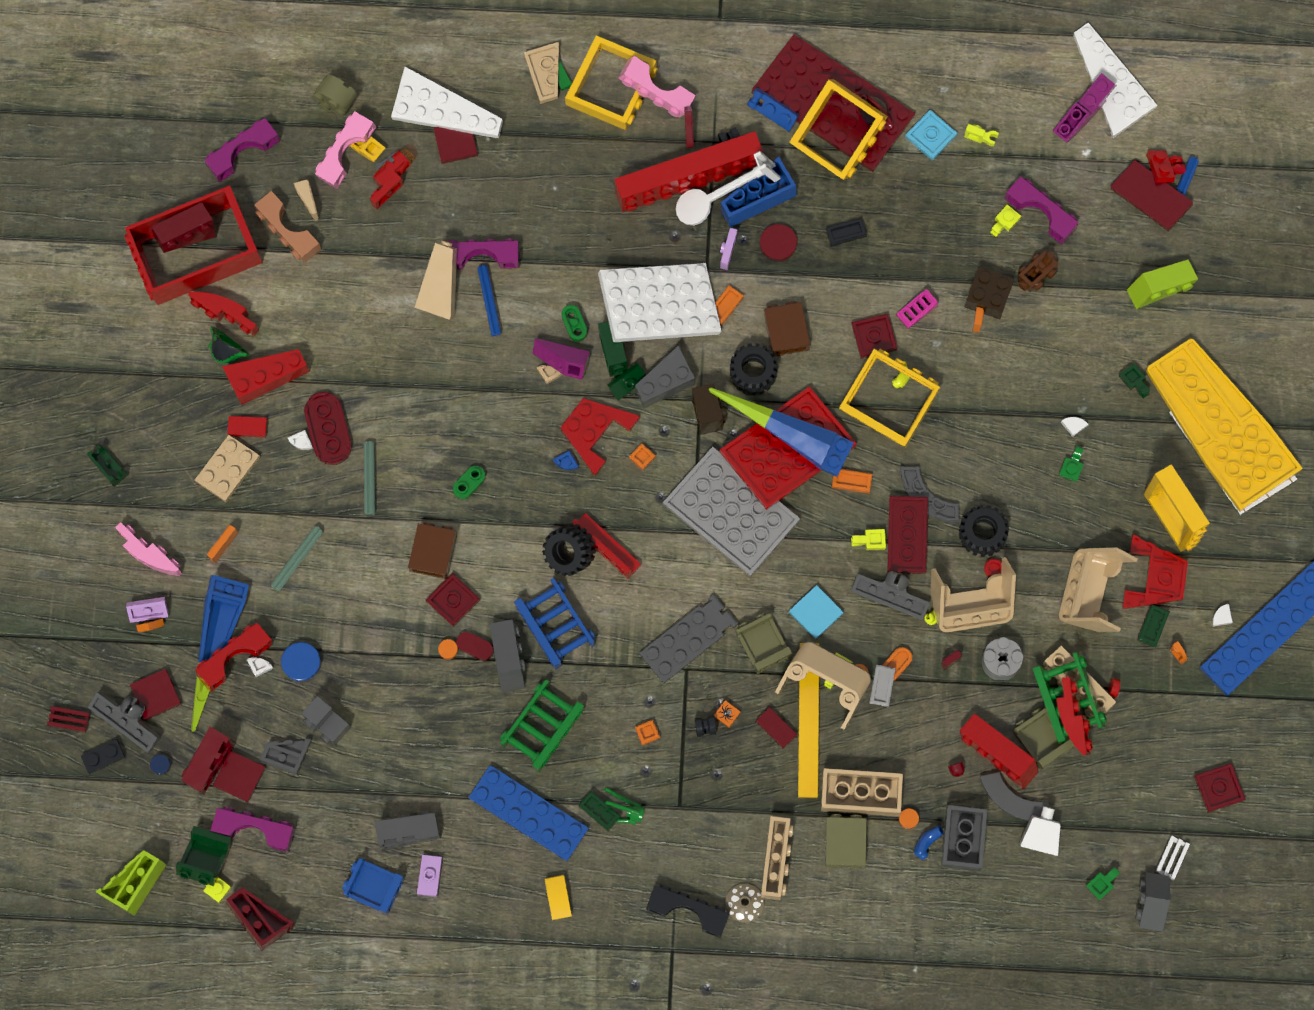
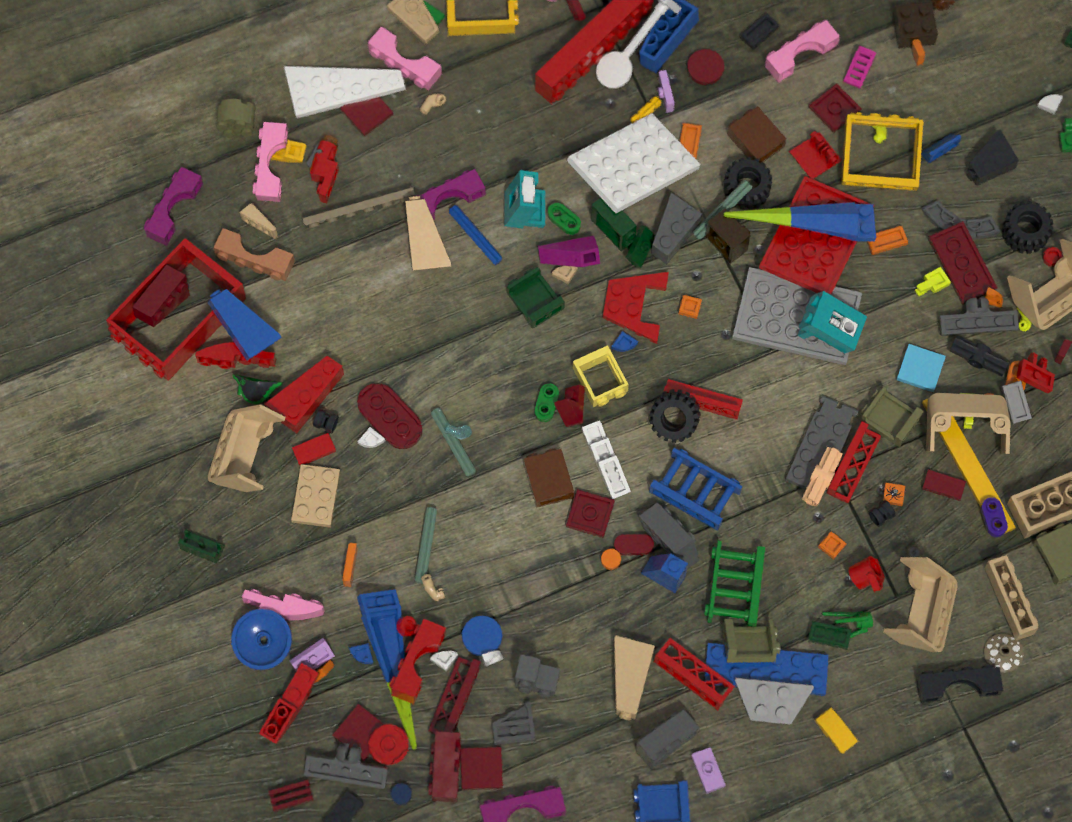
camera: 30 degrees left, 5 degrees down
none -> blue slope [207,289,282,361]
none -> tan windscreen [208,404,286,492]
none -> blue dish [231,609,292,670]
none -> red slope [259,663,320,744]
none -> dark tan plate [302,187,415,229]
none -> black wheel [313,409,339,434]
none -> blue tile [349,643,373,664]
none -> bright pink arch [368,27,442,90]
none -> red tile [368,724,409,765]
none -> red tile [397,616,417,637]
none -> tan arm [419,94,446,115]
none -> tan arm [421,574,445,601]
none -> dark red fence [428,657,481,734]
none -> clear light blue arm [444,424,472,440]
none -> white tile [482,651,504,666]
none -> teal brick [504,170,545,229]
none -> dark green panel [507,267,565,329]
none -> dark red slope [554,384,585,427]
none -> light yellow window [573,345,629,407]
none -> white slope [581,420,631,499]
none -> tan slope [614,636,655,720]
none -> yellow axle [631,96,661,123]
none -> blue slope [641,553,688,593]
none -> red fence [654,638,735,710]
none -> sand green axle [693,180,752,239]
none -> olive panel [723,619,780,663]
none -> light grey wing [735,677,814,724]
none -> bright pink arch [765,20,840,83]
none -> red hinge [789,131,842,179]
none -> teal brick [797,291,867,354]
none -> light nougat piece [802,447,843,506]
none -> red fence [827,421,881,504]
none -> red piece [848,556,885,592]
none -> tan windscreen [884,557,957,652]
none -> blue slope [921,134,961,163]
none -> black piece [950,336,1010,376]
none -> black slope [967,129,1019,186]
none -> dark purple plate [981,498,1008,537]
none -> orange tile [984,287,1003,308]
none -> red hinge [1016,352,1055,394]

